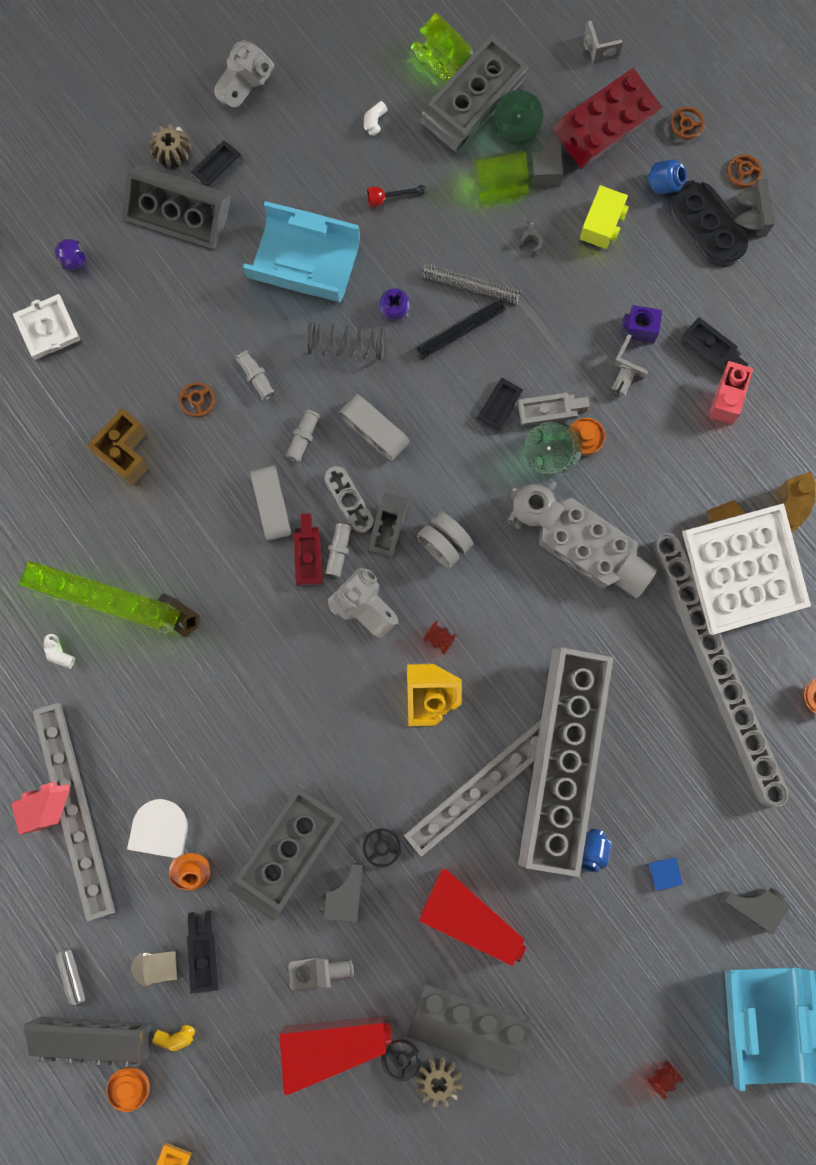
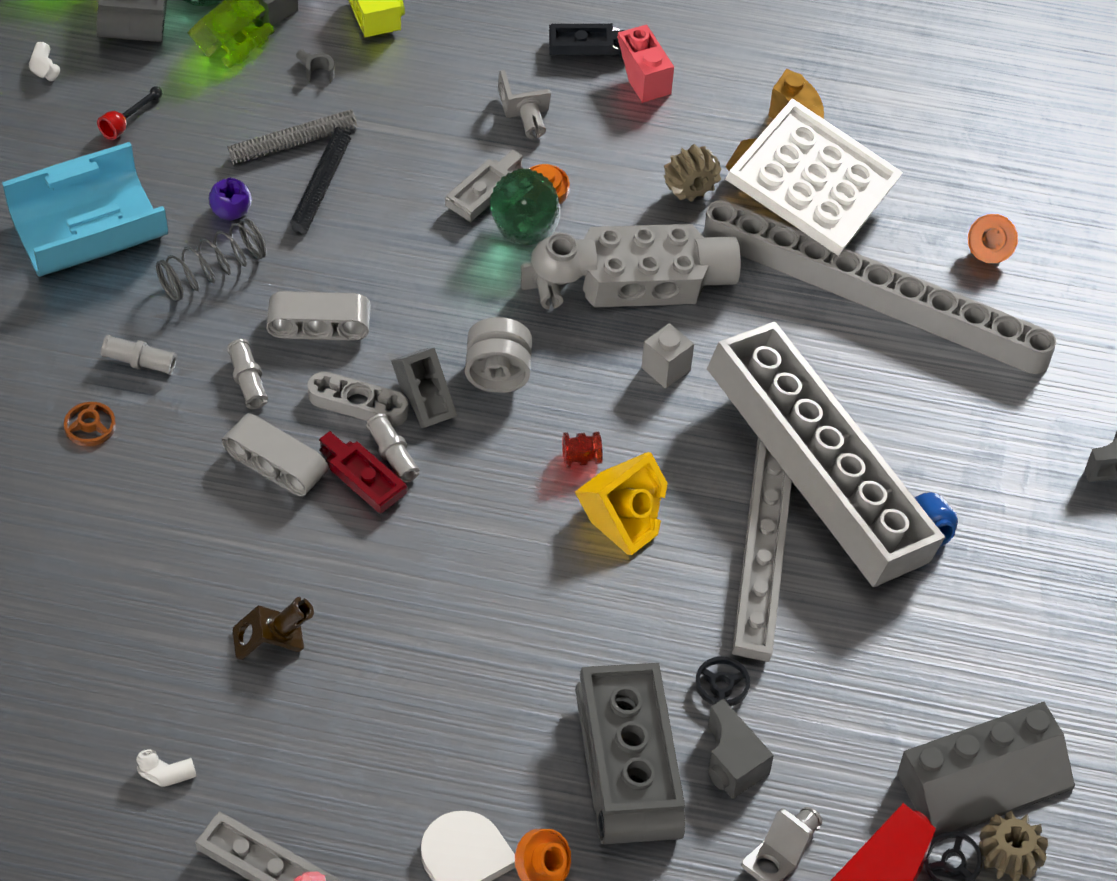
camera: 45 degrees left, 25 degrees down
clear neon green brick [18,560,180,637] -> none
pearl gold brick [87,408,149,486] -> none
light grey piece [328,568,398,638] -> none
red slope [419,868,526,966] -> none
black tile [476,378,523,434] -> none
dark purple brick [622,305,662,343] -> none
blue tile [648,857,683,891] -> none
none -> light grey brick [641,323,694,388]
none -> dark tan gear [664,144,722,202]

